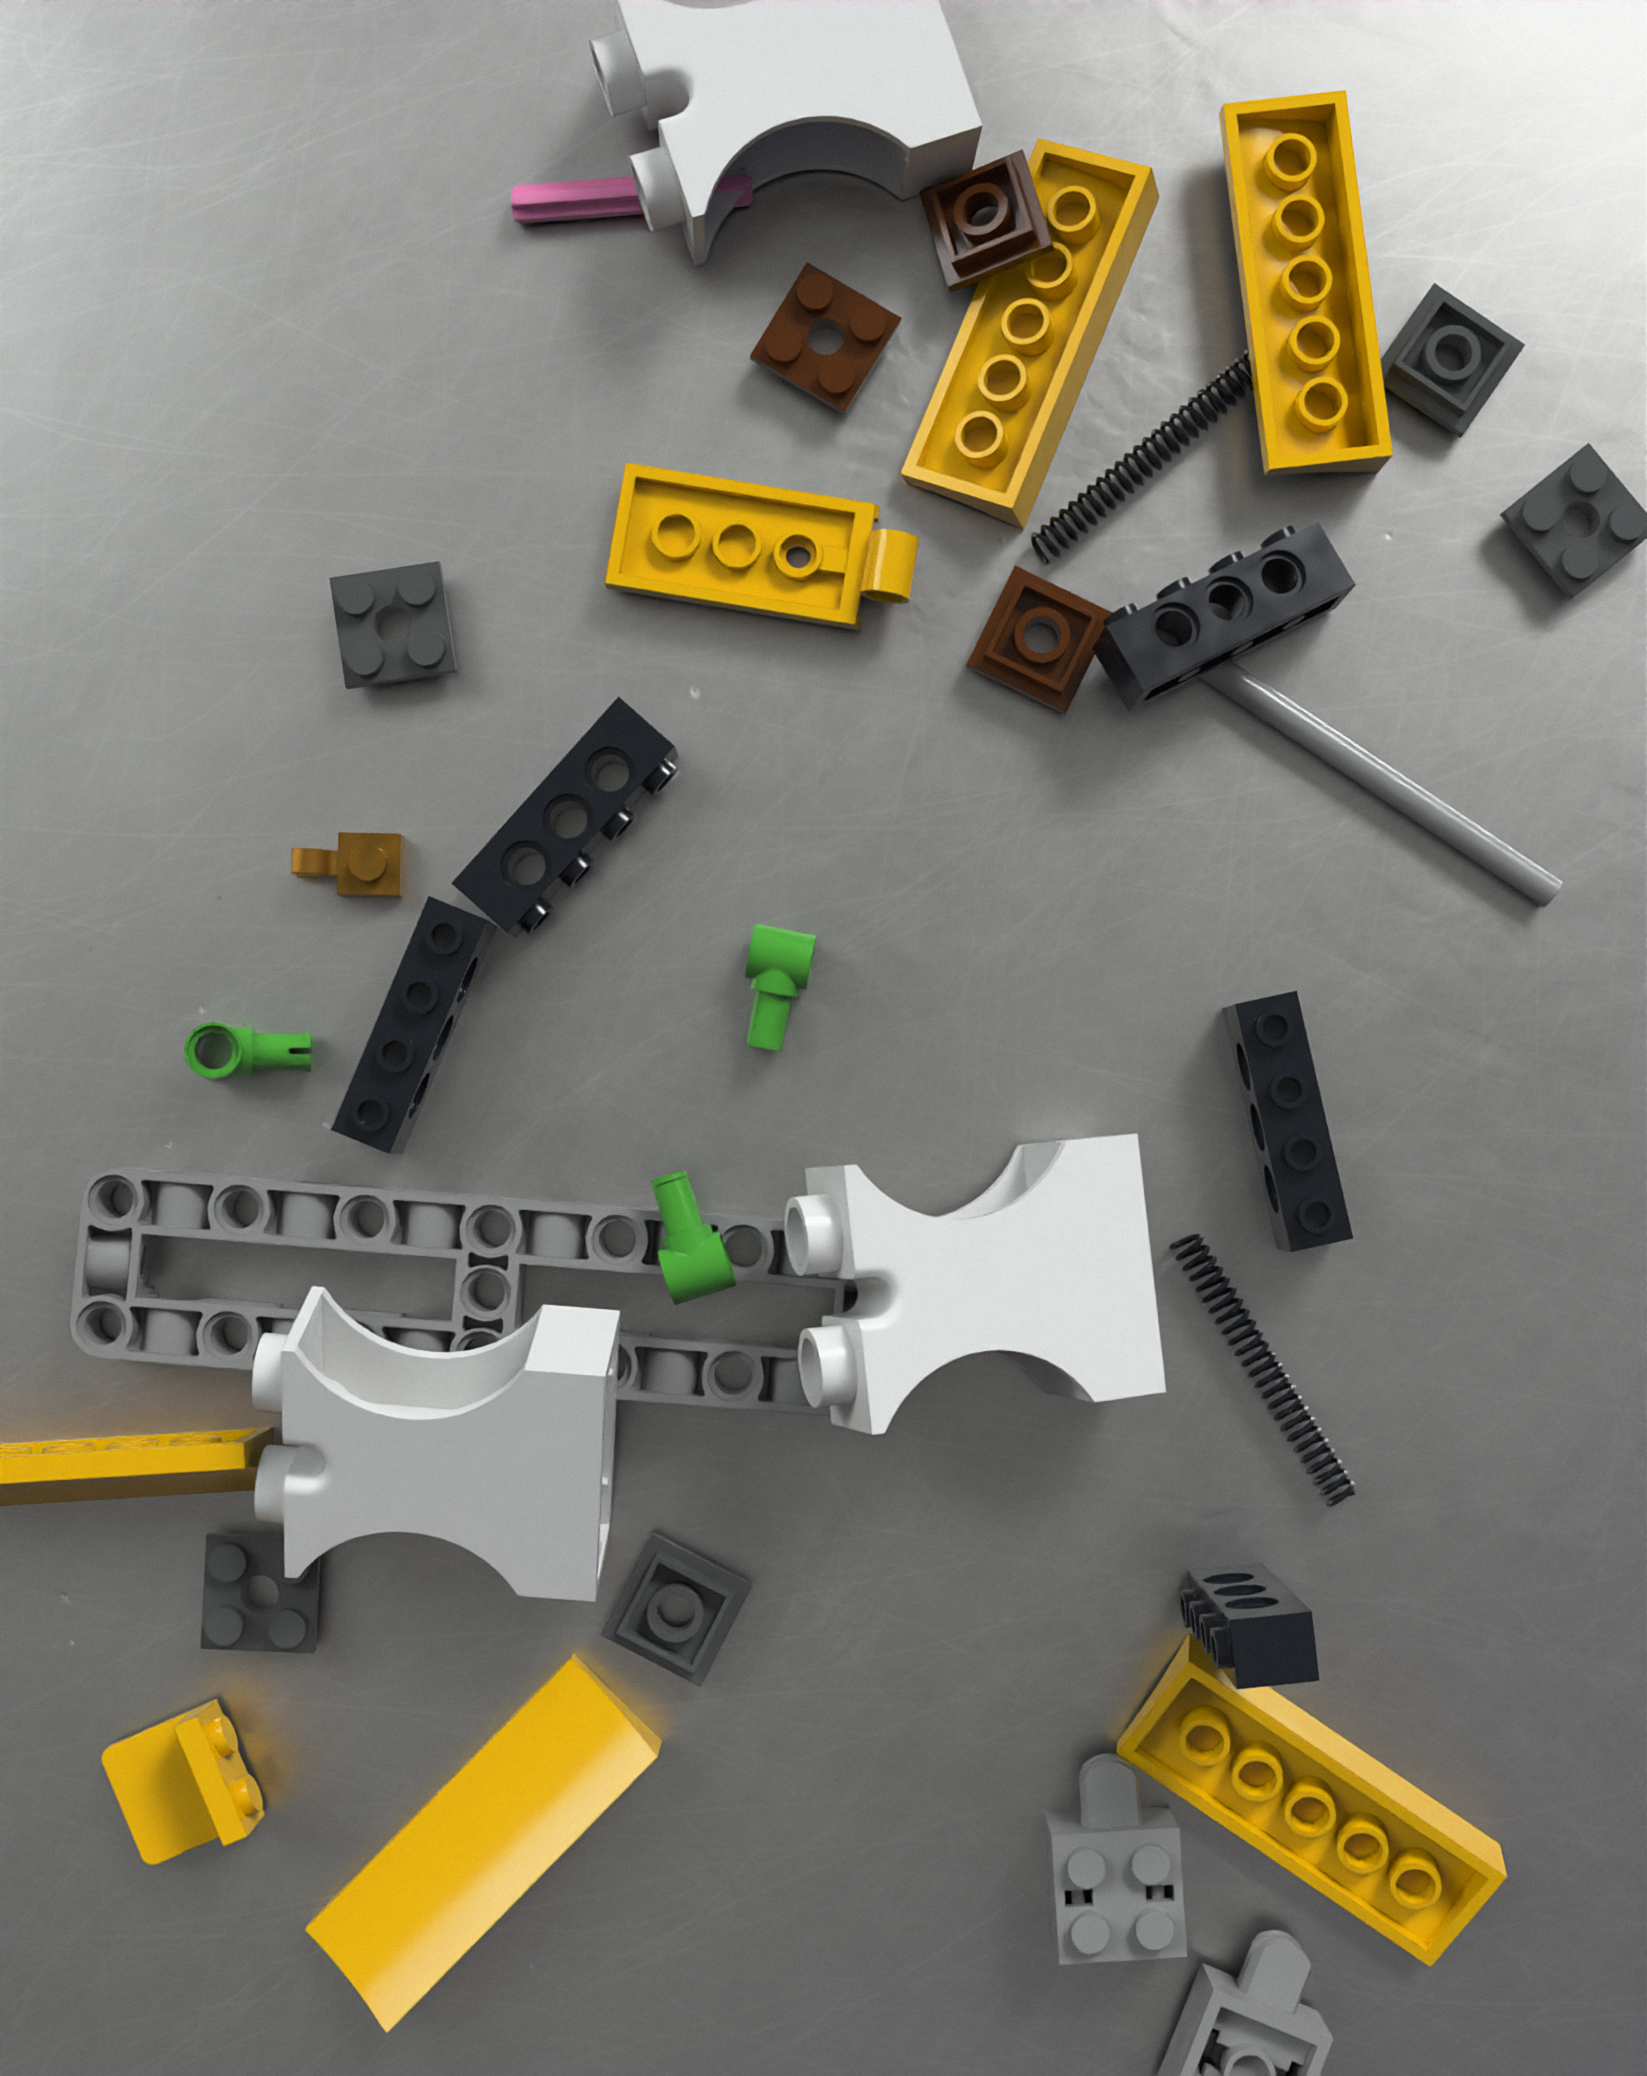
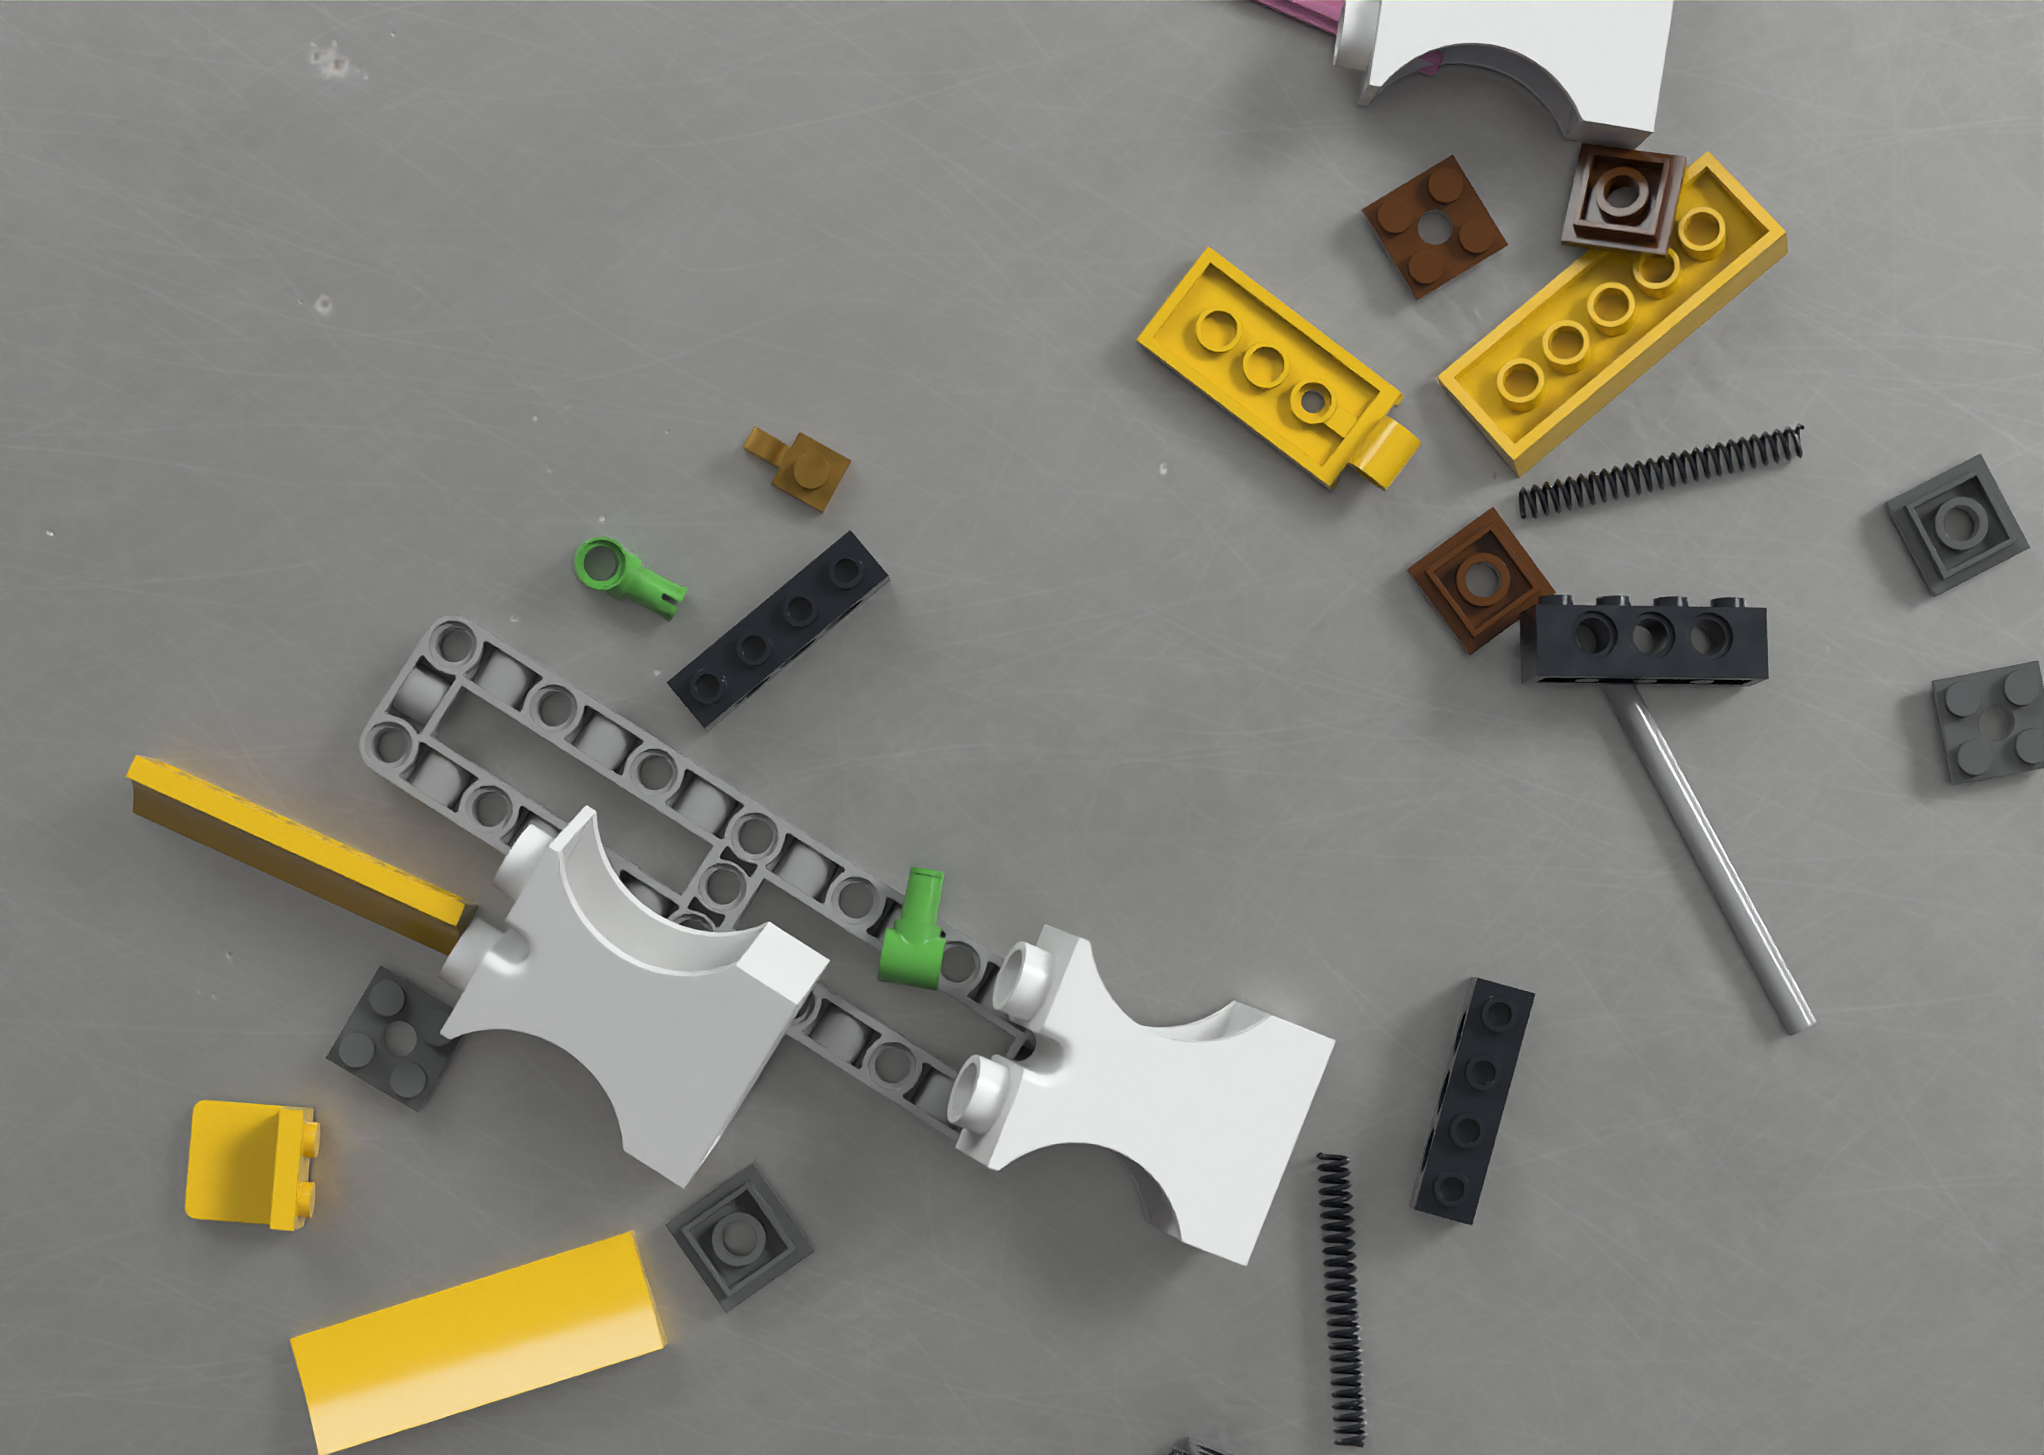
camera: 30 degrees right, 0 degrees up
dark grey piece [329,561,457,689] -> none
black brick [451,696,678,938] -> none
bright green pin [745,923,817,1051] -> none
yellow arch [1219,90,1393,476] -> none

